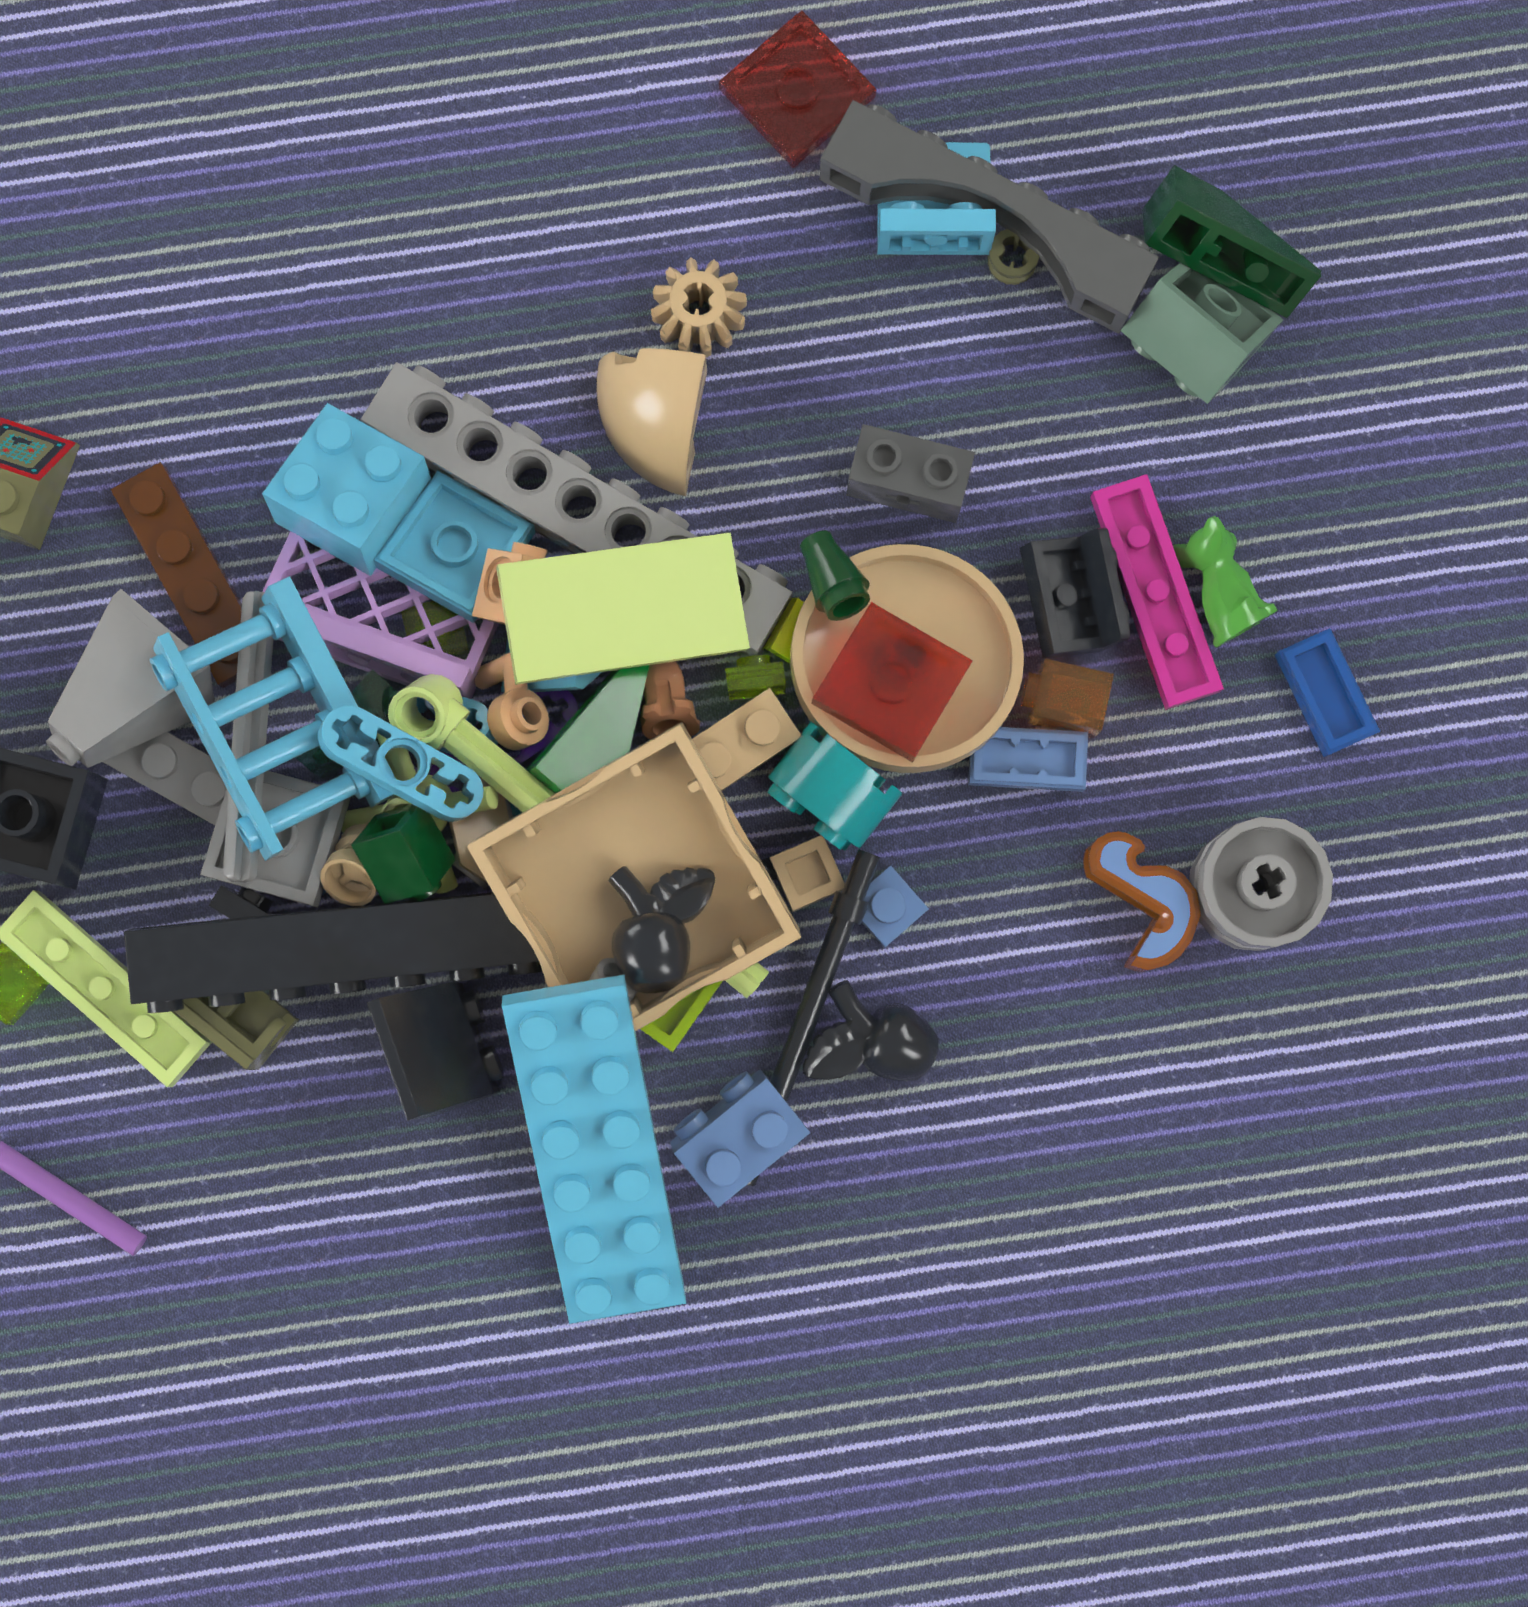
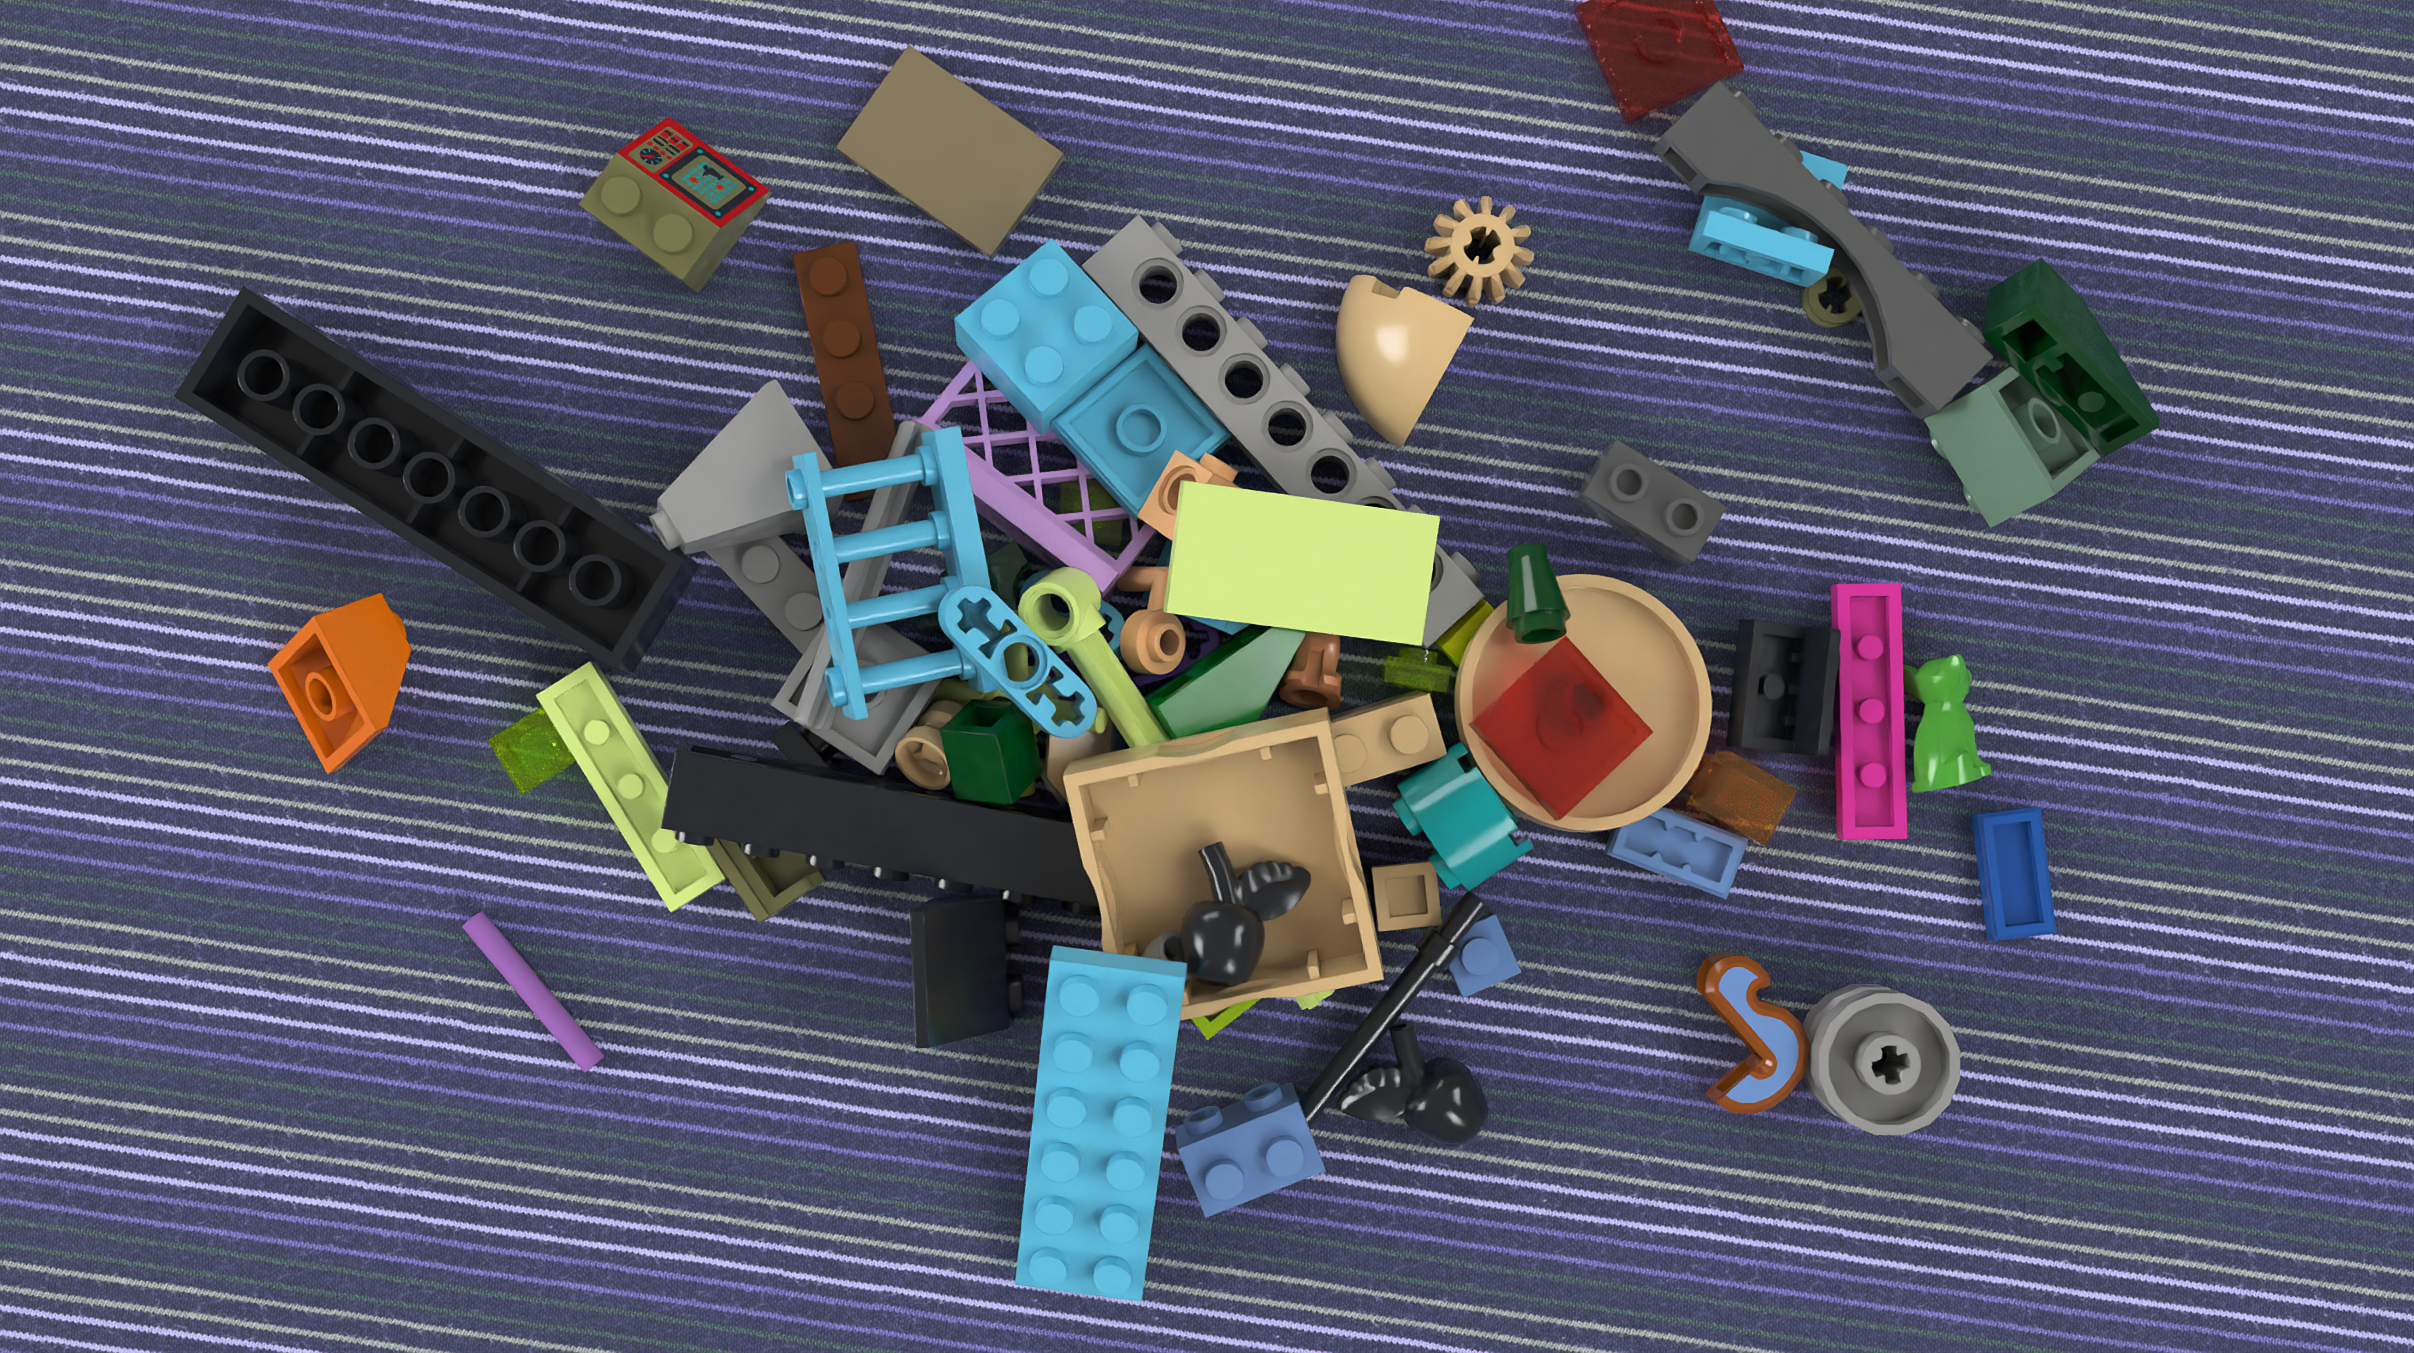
camera: 15 degrees right, 5 degrees up
none -> dark tan tile [836,45,1065,260]

